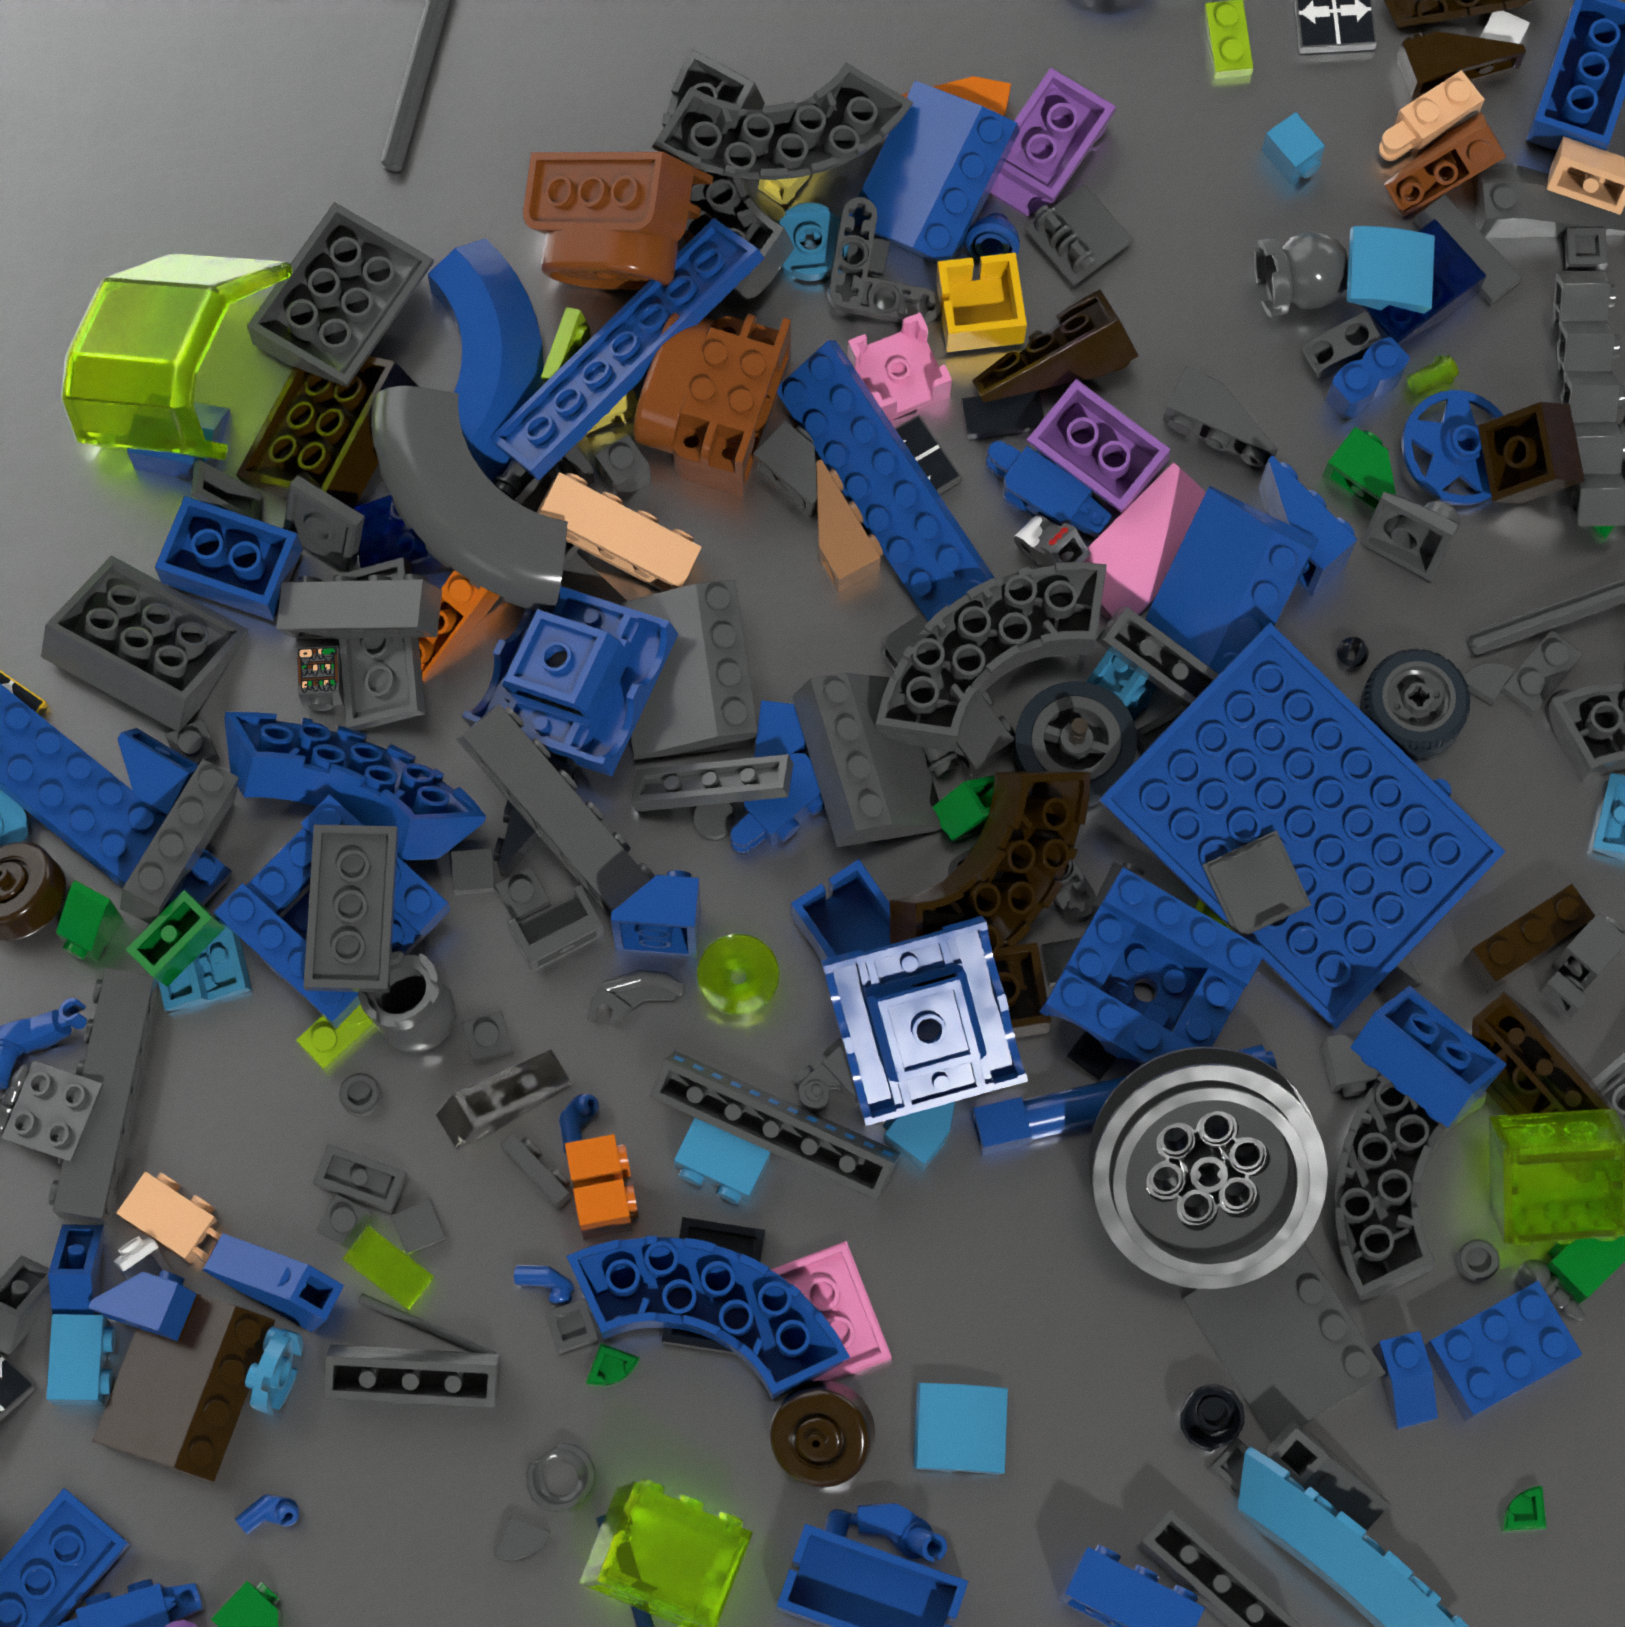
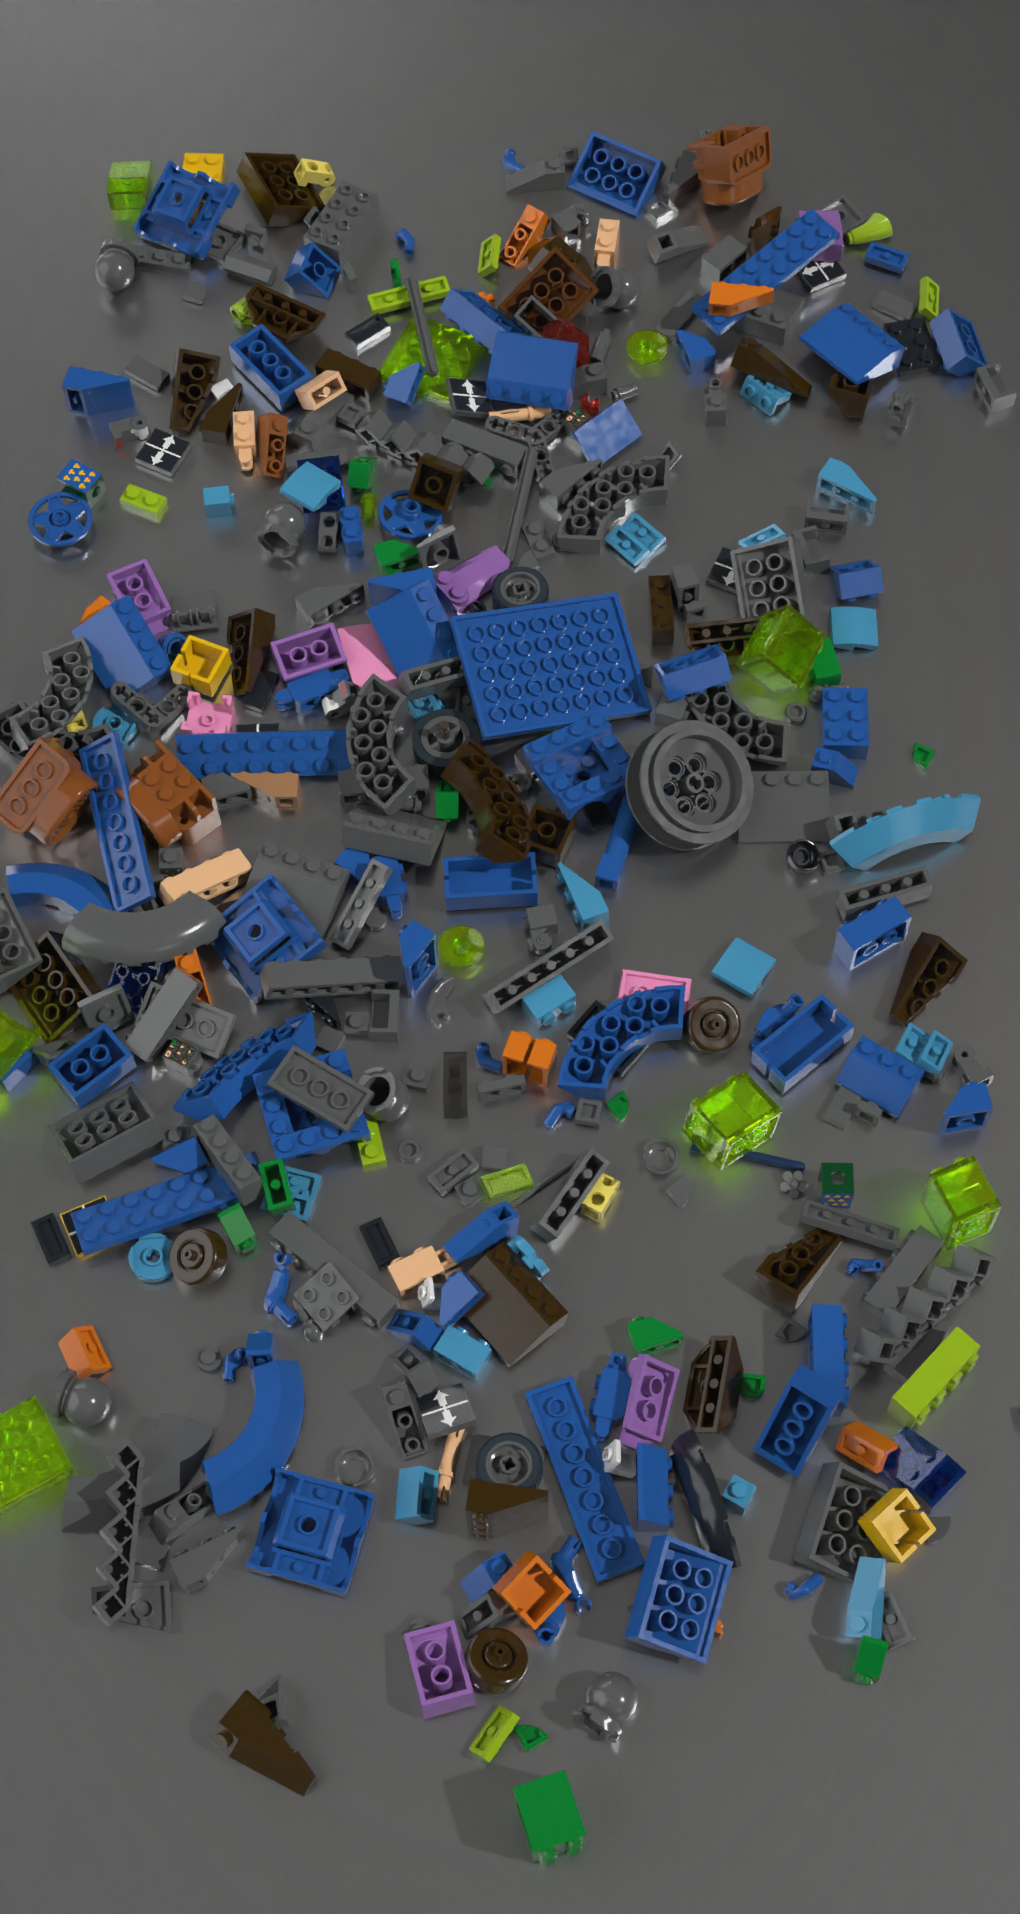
camera: 55 degrees left, 10 degrees down
blue arm [234,1494,299,1535] -> none
lime plate [541,307,591,383] -> none
piece [821,916,1028,1126] -> none
dark grey piece [1202,830,1311,937] -> none
none -> green slope [347,456,377,492]
none -> black tile [359,1217,400,1271]
none -> medium lavender slope [435,545,510,615]
none -> light yellow leg [580,1173,620,1224]

